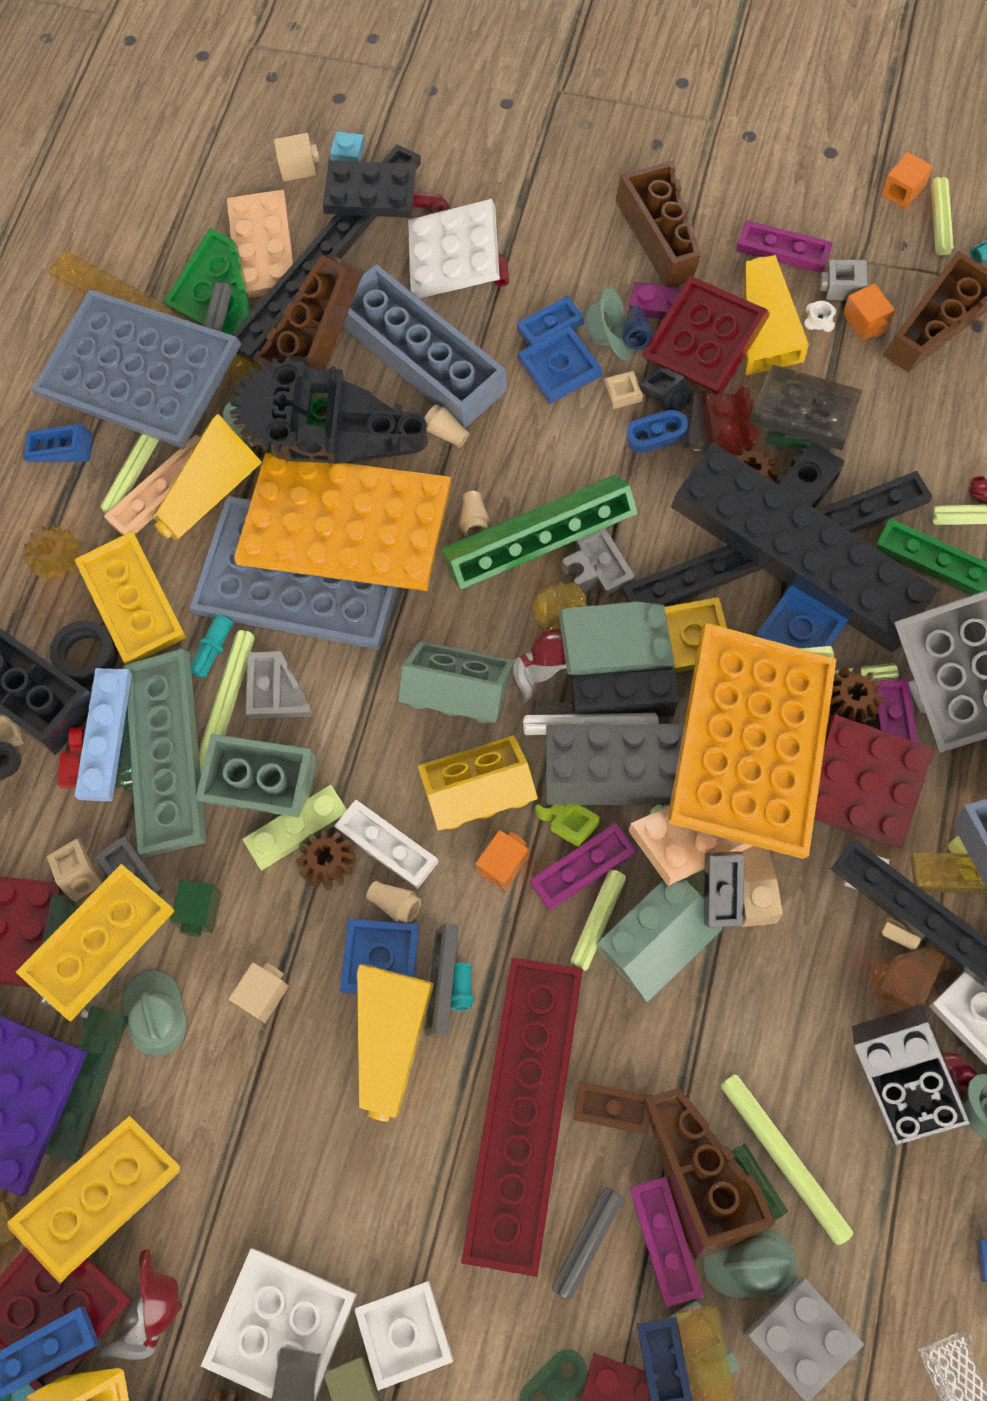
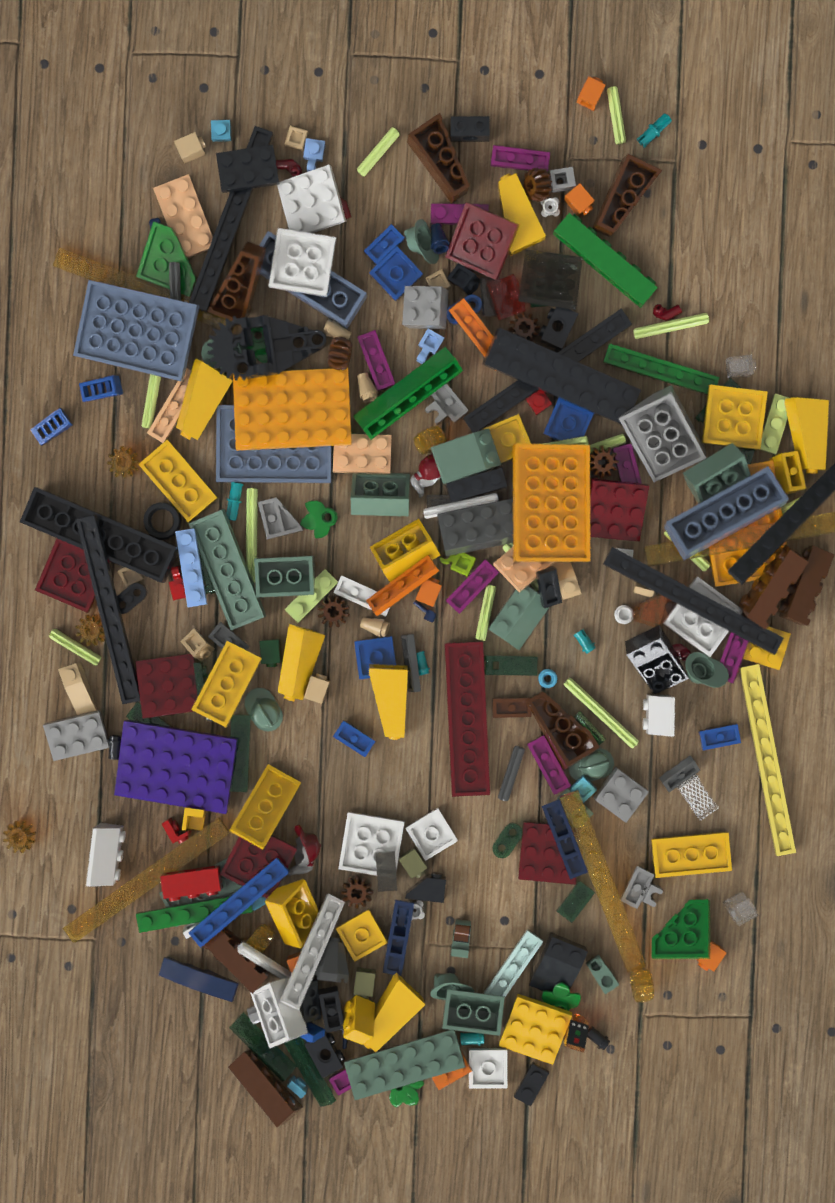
camera: 20 degrees left, 20 degrees up
none -> white plate [269,228,336,297]
none -> yellow slope [278,624,325,702]
none -> tan tile [285,126,309,151]
none -> green plate [300,501,338,539]
none -> light blue plate [303,138,325,172]
none -> reddish brown gear [328,337,352,370]
none -> light nougat plate [333,434,392,474]
none -> blue plate [333,720,375,757]
none -> yellowish green axle [357,127,400,176]
none -> magenta plate [357,330,395,391]
none -> orange plate [366,555,439,616]
none -> light grey brick [402,286,448,329]
none -> dark blue hand [413,600,436,623]
none -> light blue plate [416,328,444,364]
none -> orange plate [448,298,496,371]
none -> black brick [451,116,490,142]
none -> clear green plate [484,655,538,676]
none -> reddish brown gear [523,168,553,202]
none -> red plate [525,390,552,415]
none -> medium azure plate [538,669,557,688]
none -> green brick [553,213,658,308]
none -> medium azure plate [570,775,597,803]
none -> teal pin [574,629,596,654]
none -> white plate [614,605,634,624]
none -> white slope [643,695,675,736]
none -> dark grey plate [659,756,700,792]

